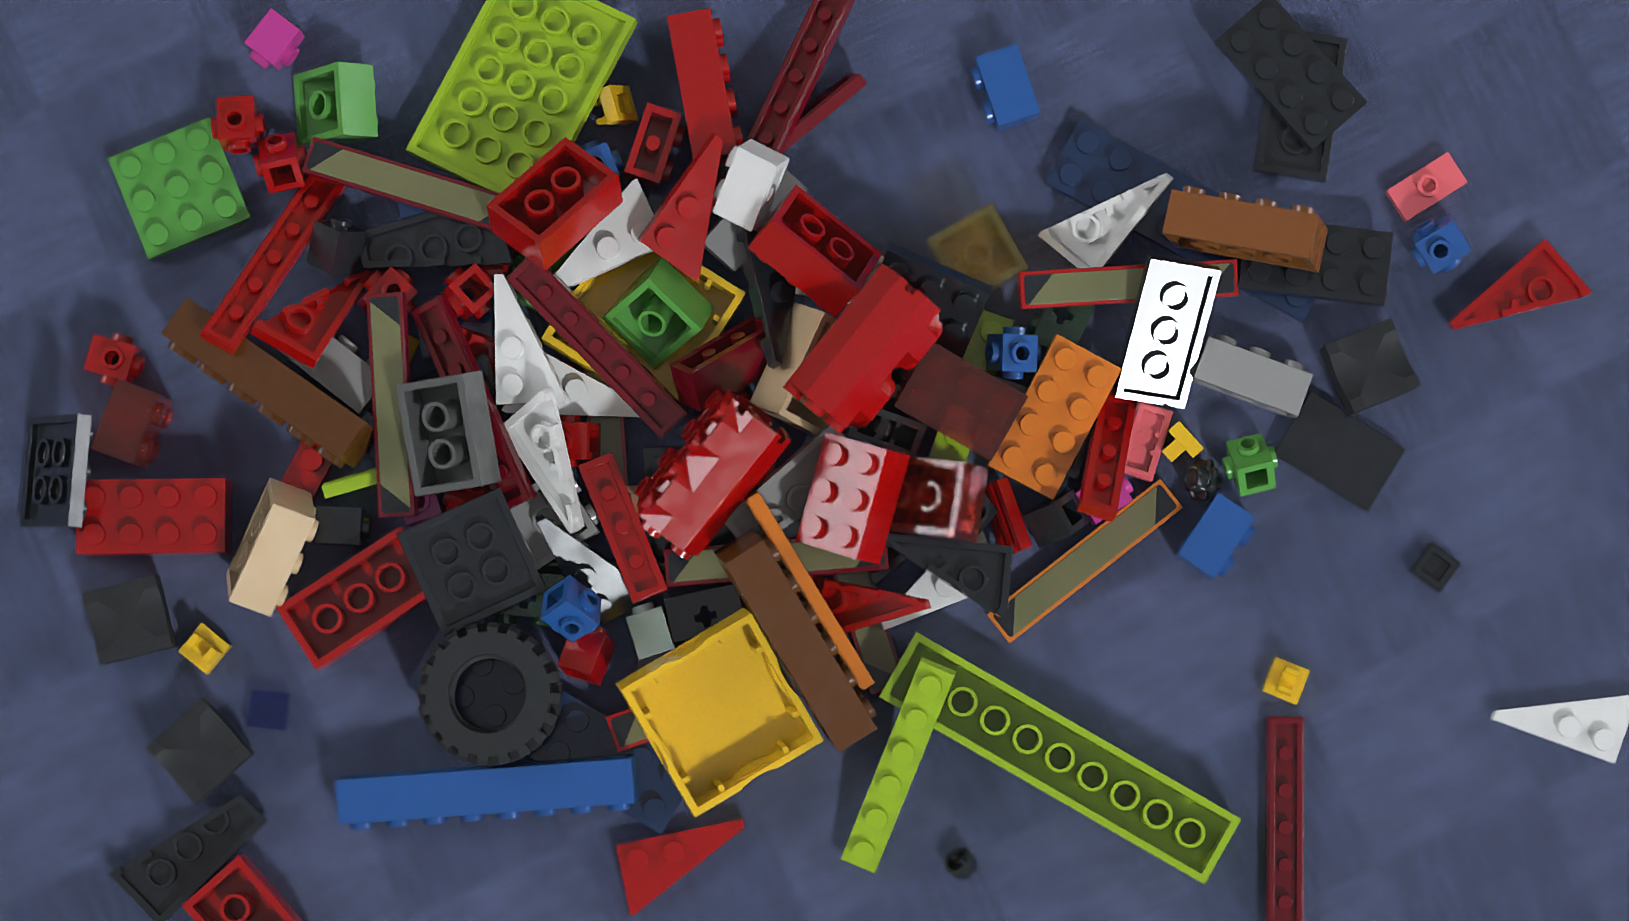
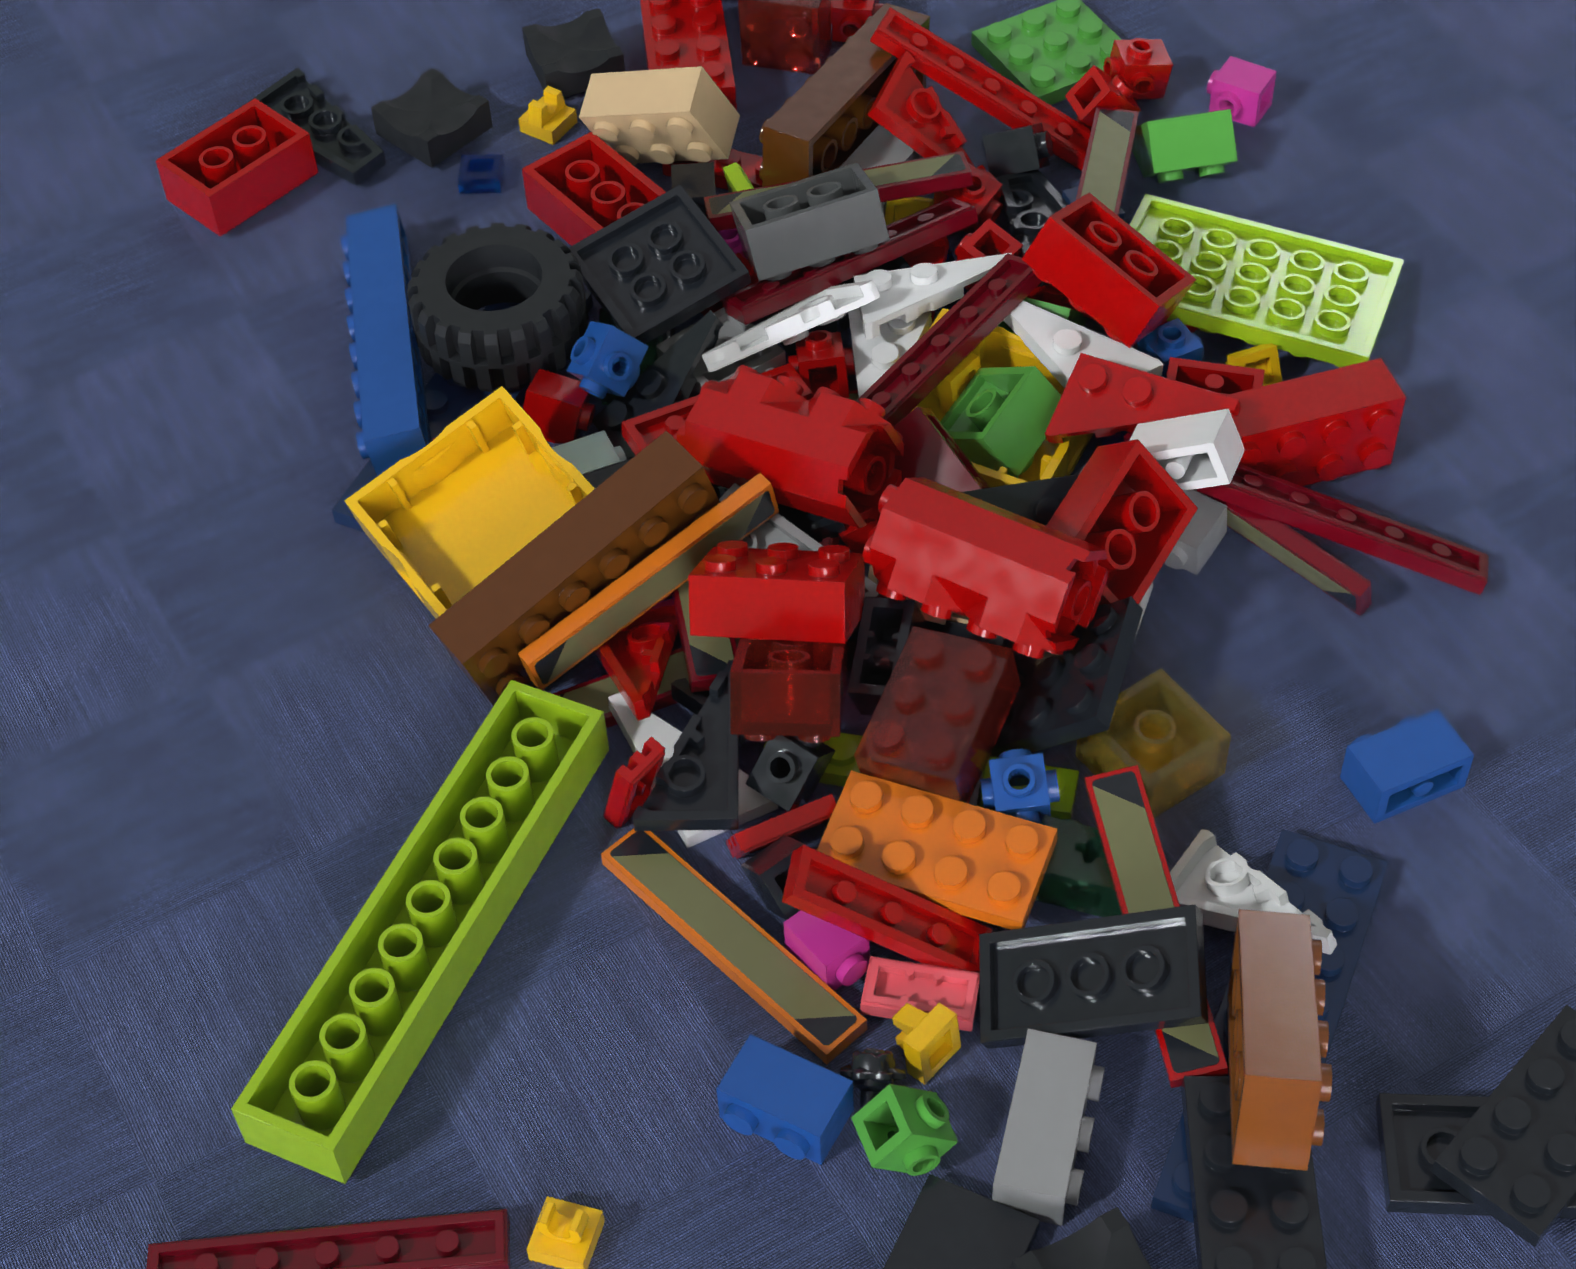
camera: 90 degrees right, 35 degrees down
red wing [616,818,745,915] -> none
lime plate [841,657,957,873] -> none
black hinge [945,847,978,880] -> none
none -> red tile [603,736,665,829]

